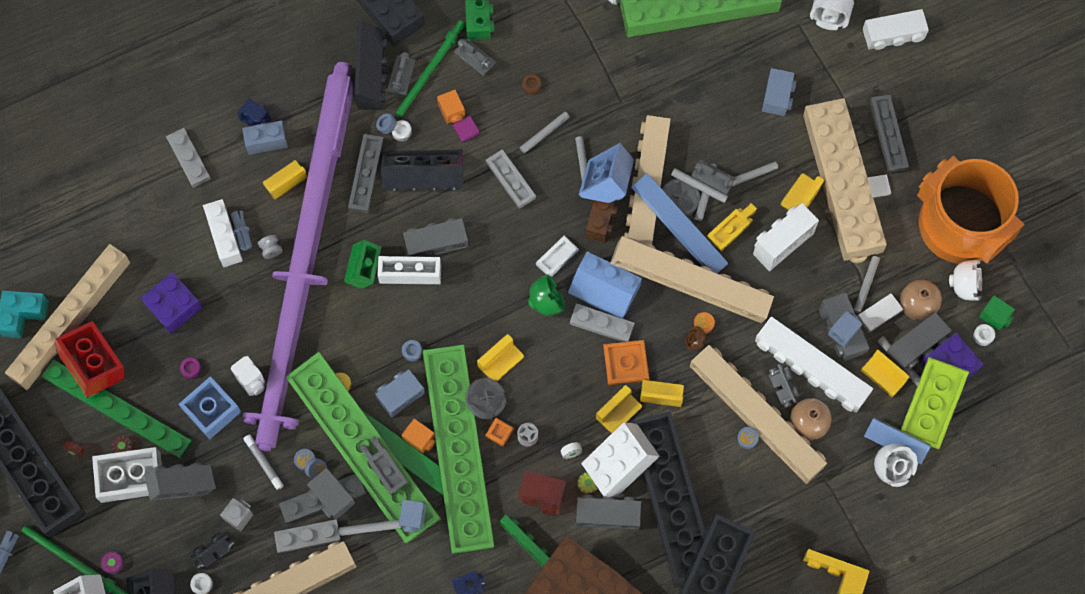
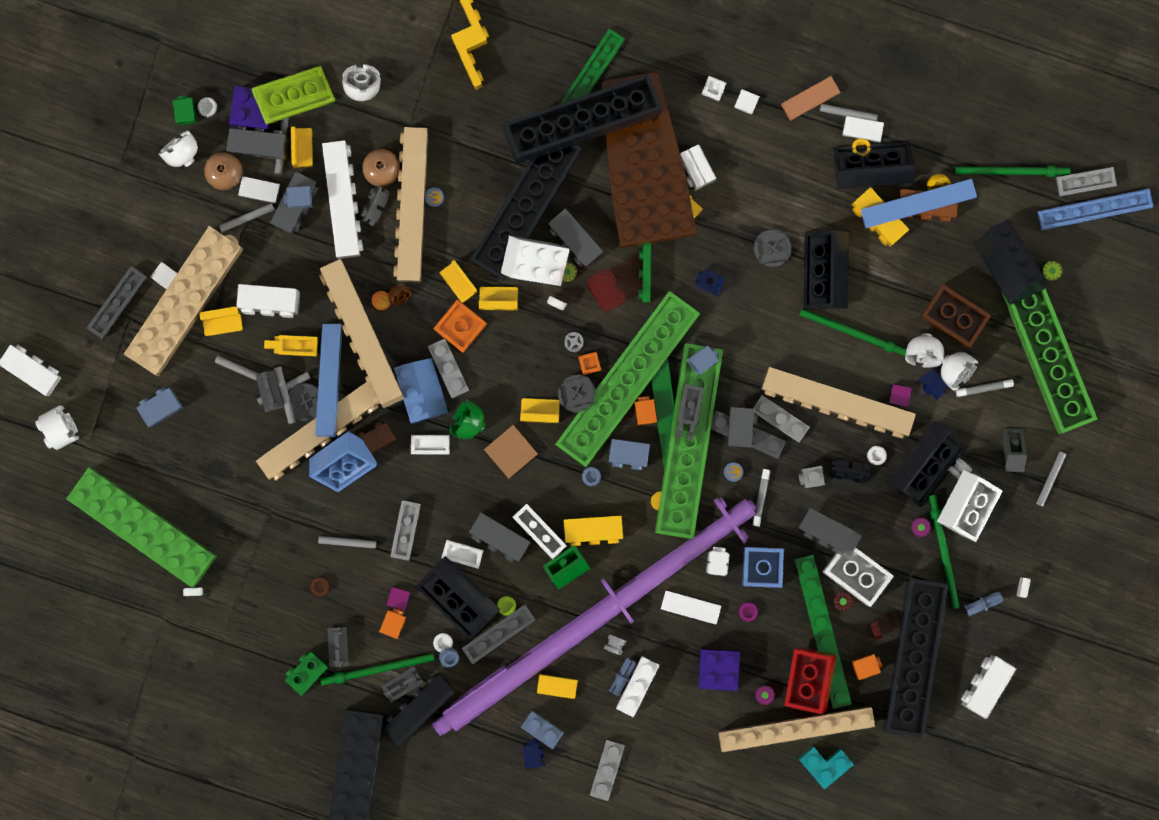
camera: 135 degrees left, 15 degrees up
sand blue tile [305,458,327,479] -> none
light grey bar [339,520,402,536] -> none
light grey bar [575,136,587,181] -> none
medium blue tile [864,417,931,464] -> none
orange cylinder [917,156,1024,264] -> none
none -> white tile [442,540,484,569]
none -> medium nougat tile [484,425,538,479]
none -> lime tile [497,596,516,616]
none -> yellow brick [564,516,623,546]
none -> white tile [661,591,721,624]
none -> magenta tile [755,685,775,705]
none -> orange brick [851,654,882,680]

